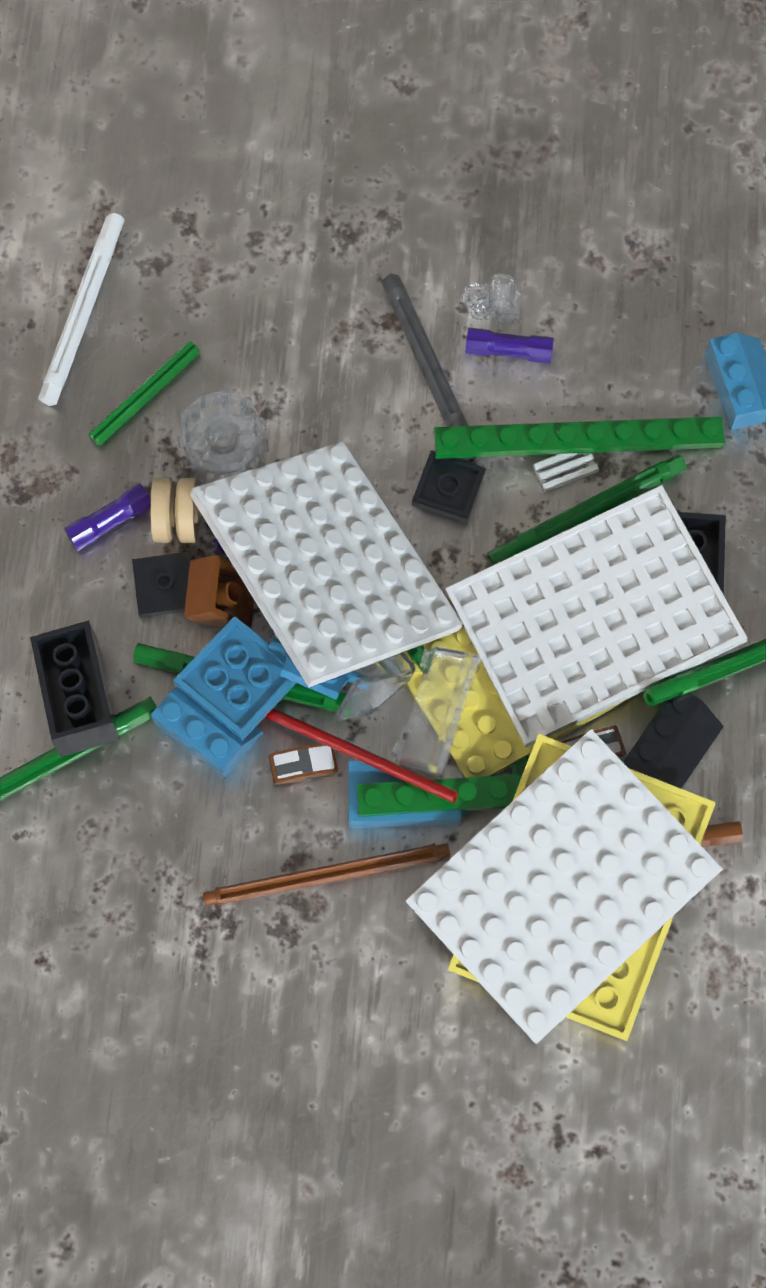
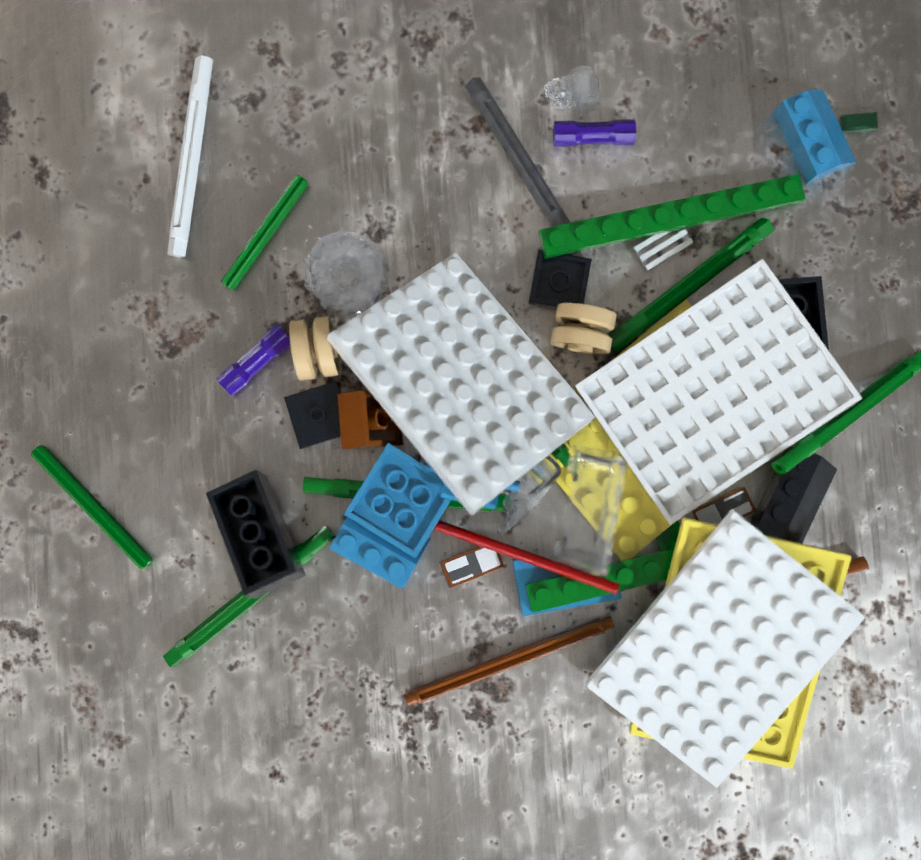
camera: 10 degrees left, 15 degrees up
none -> tan wheel [551,303,617,355]

